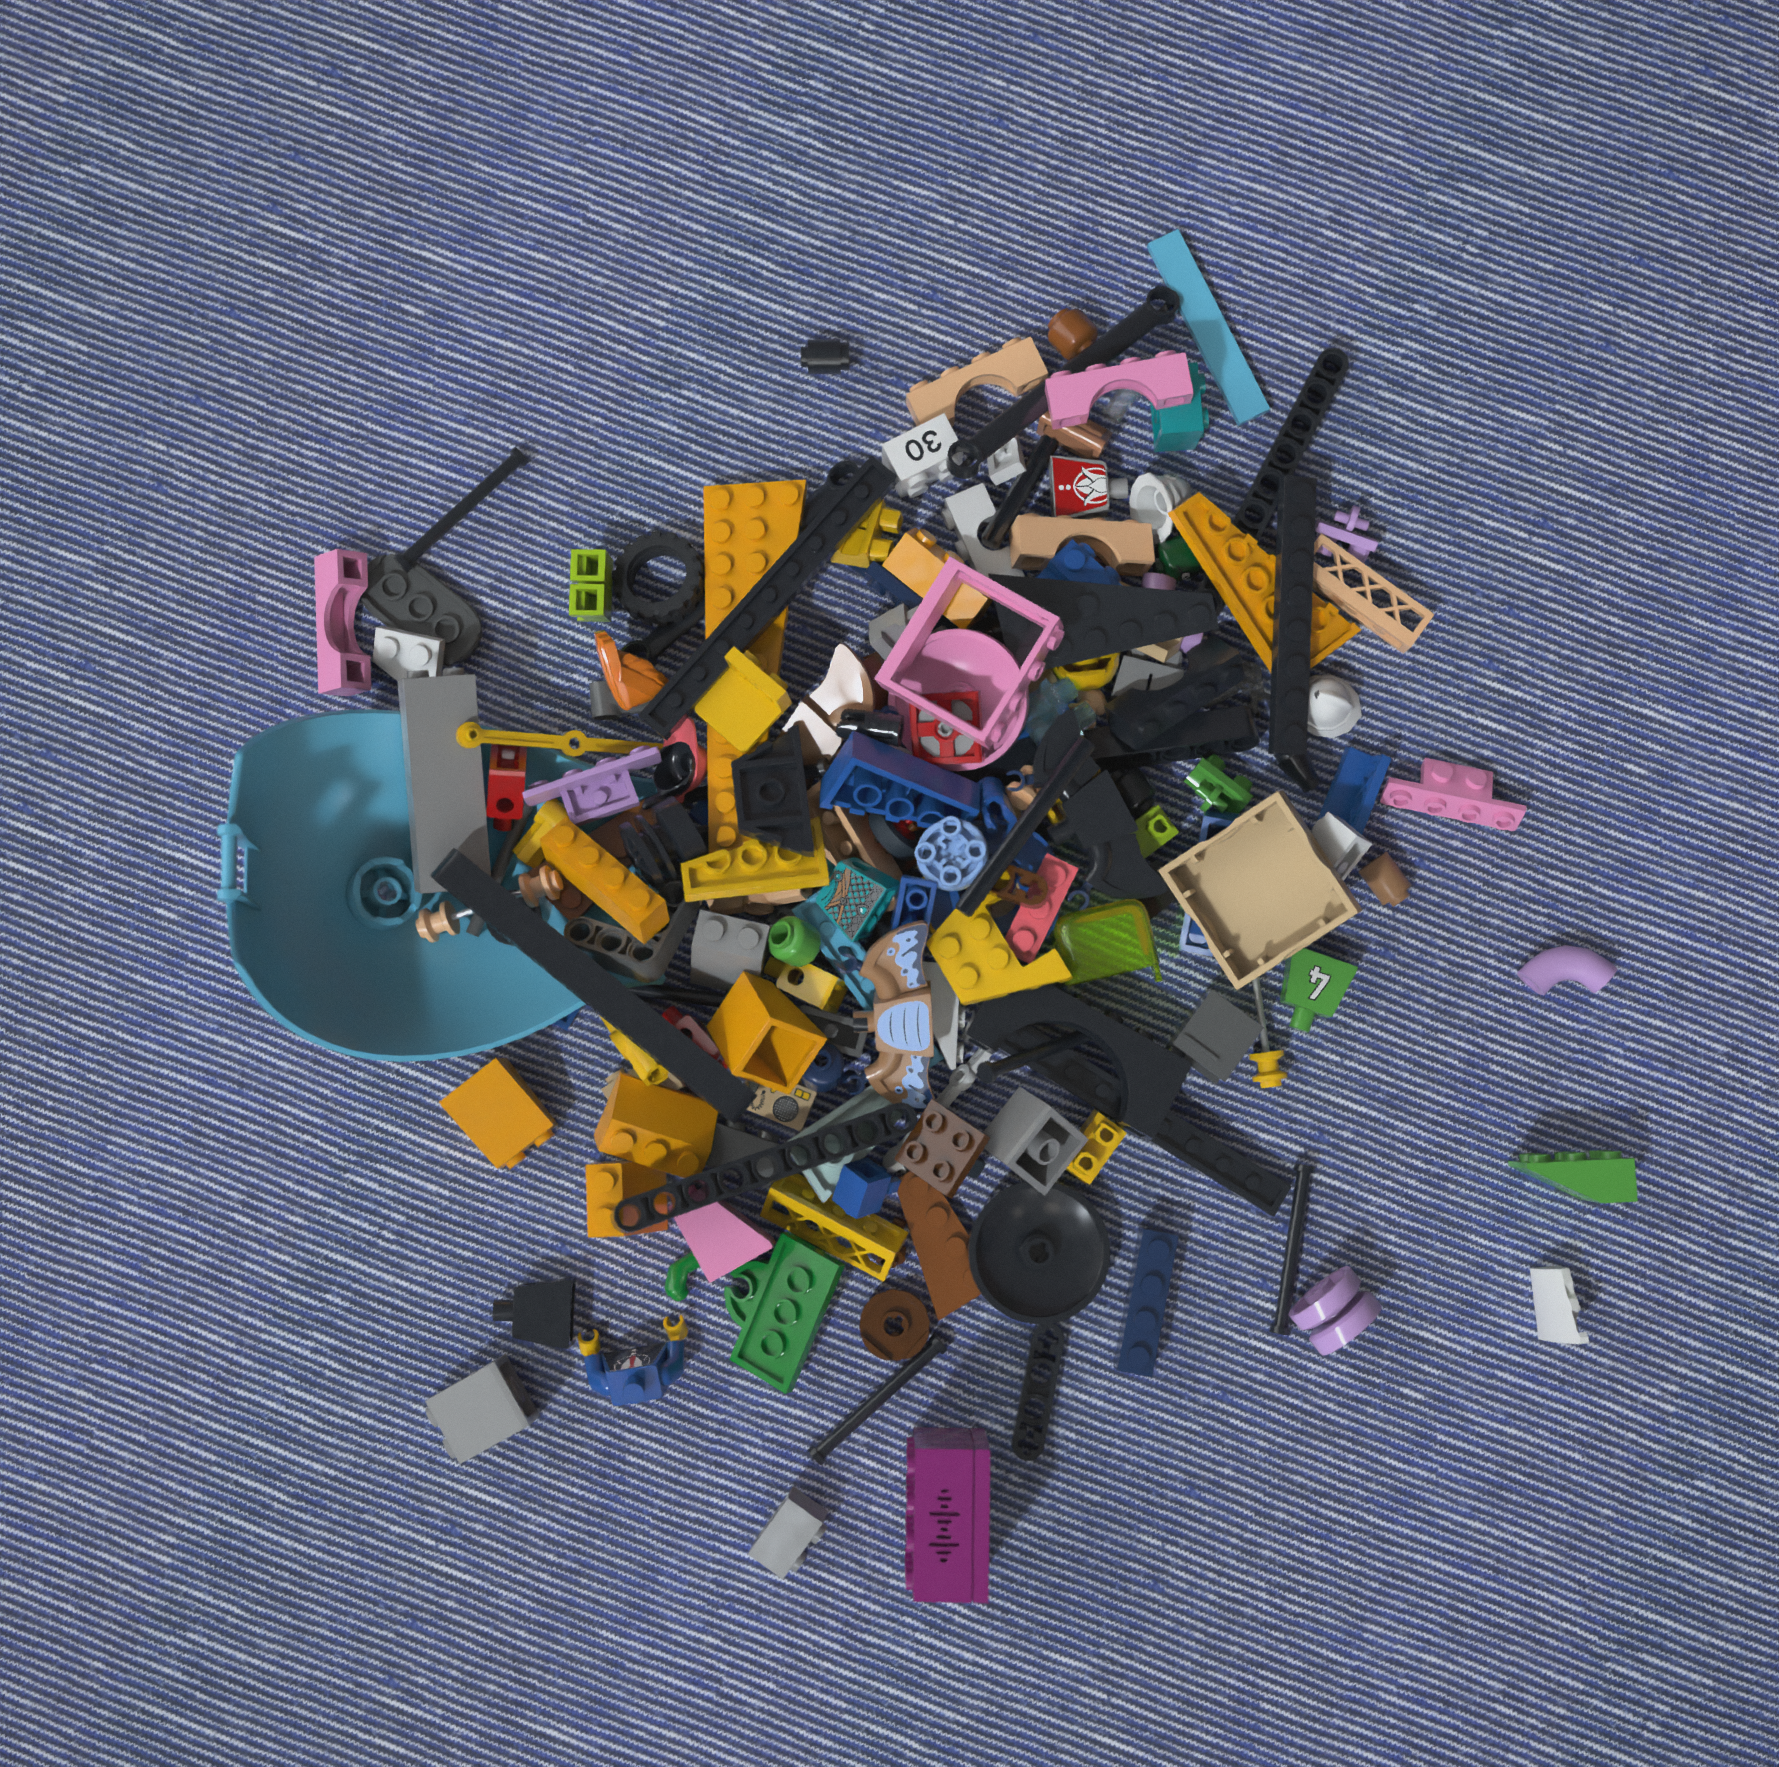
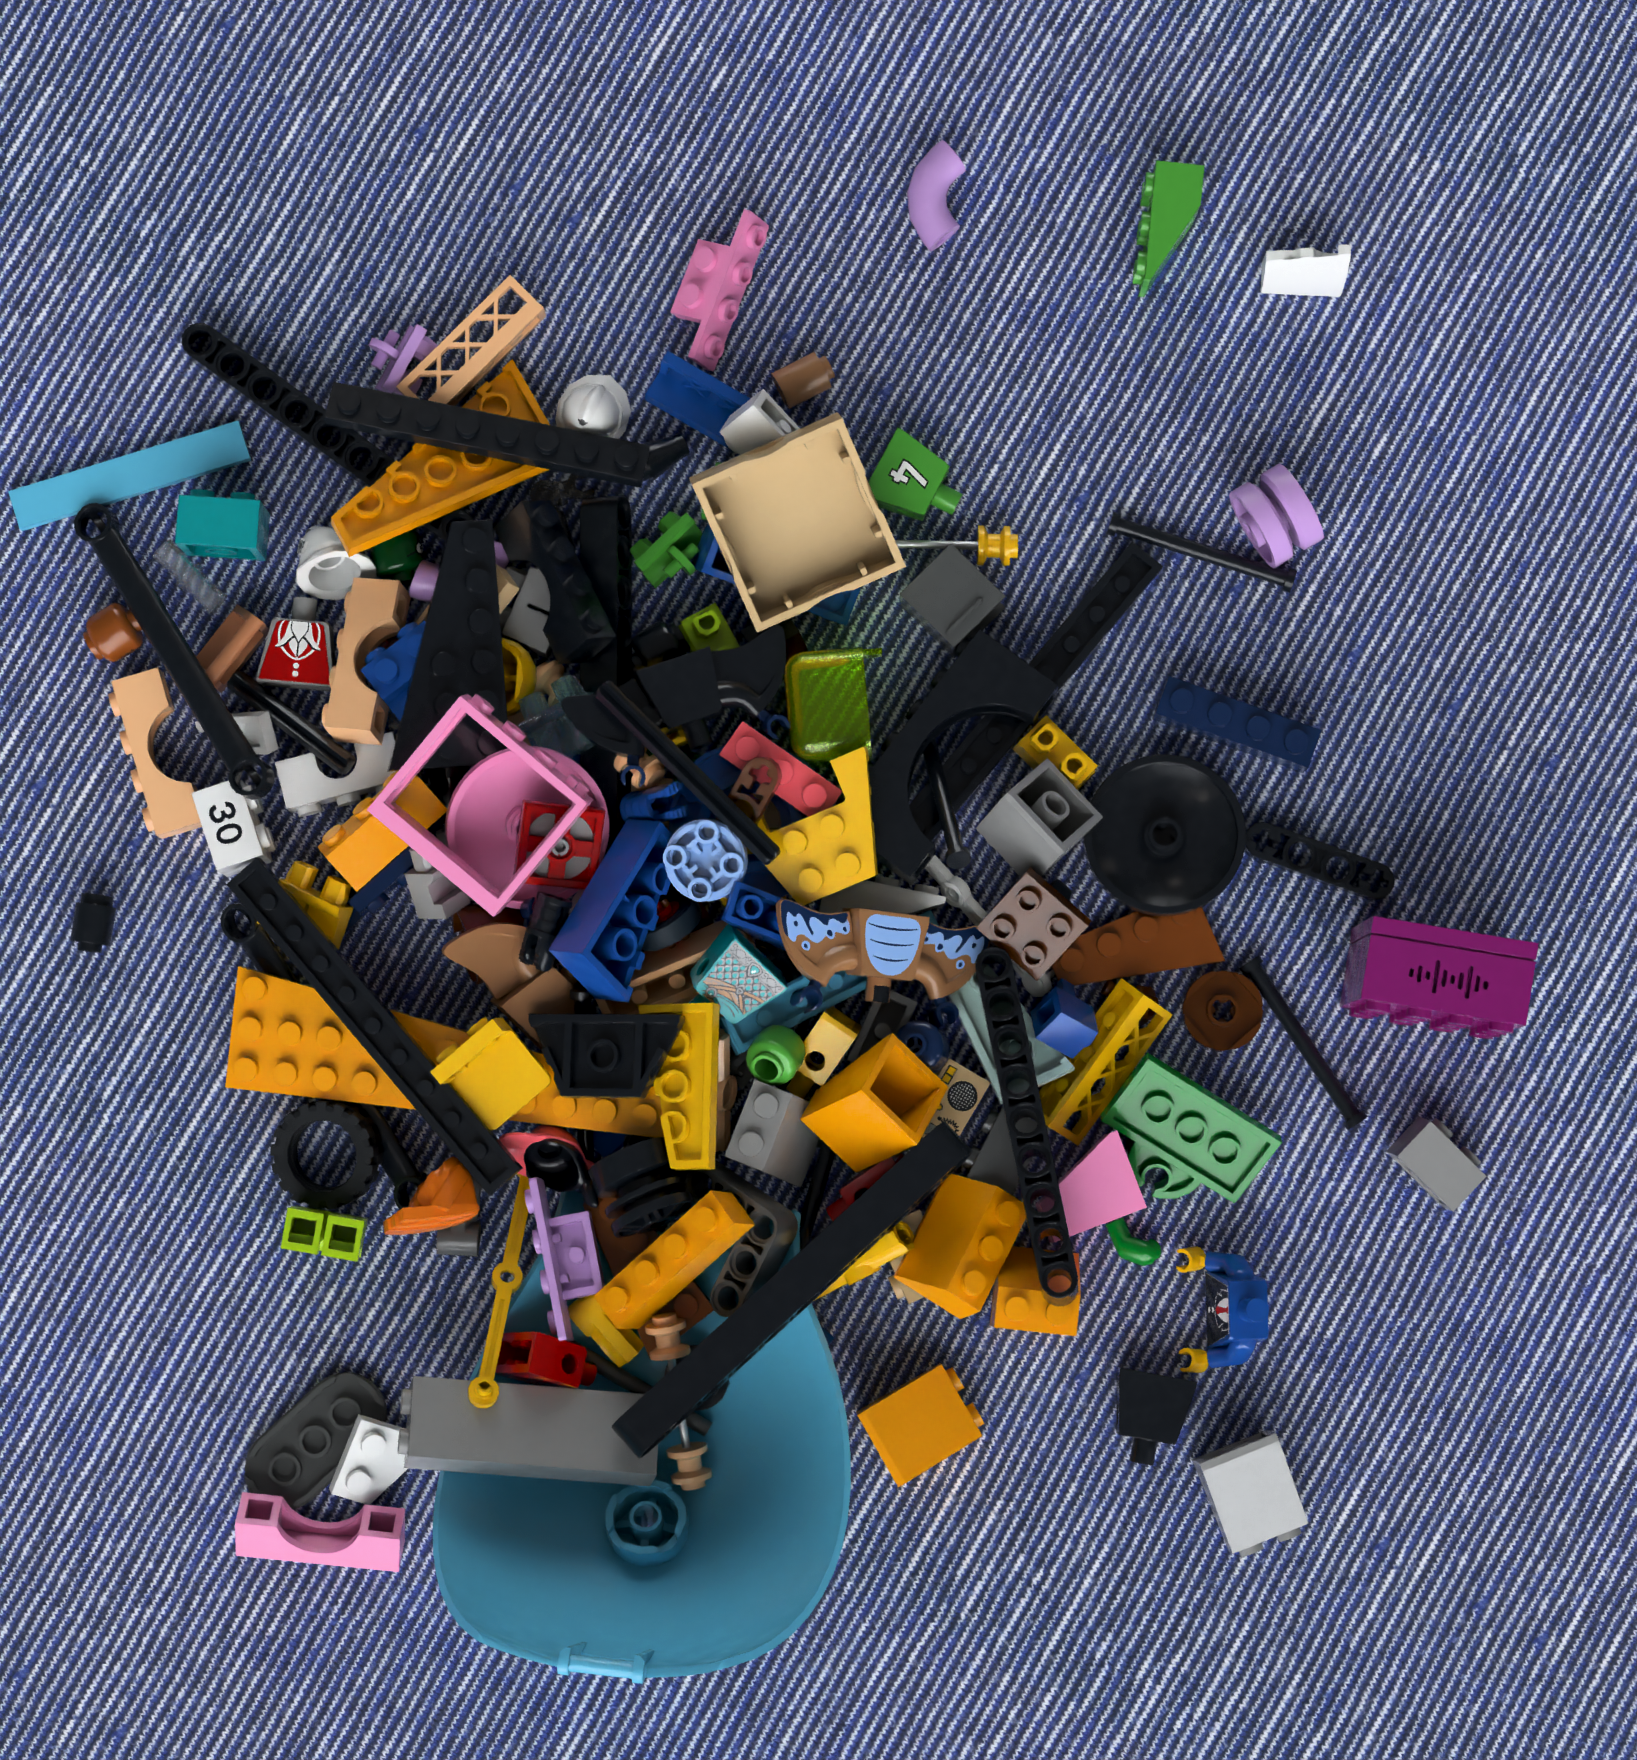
camera: 85 degrees left, 0 degrees up
black bar [393,447,529,573] -> none
bright pink arch [1045,350,1194,430] -> none

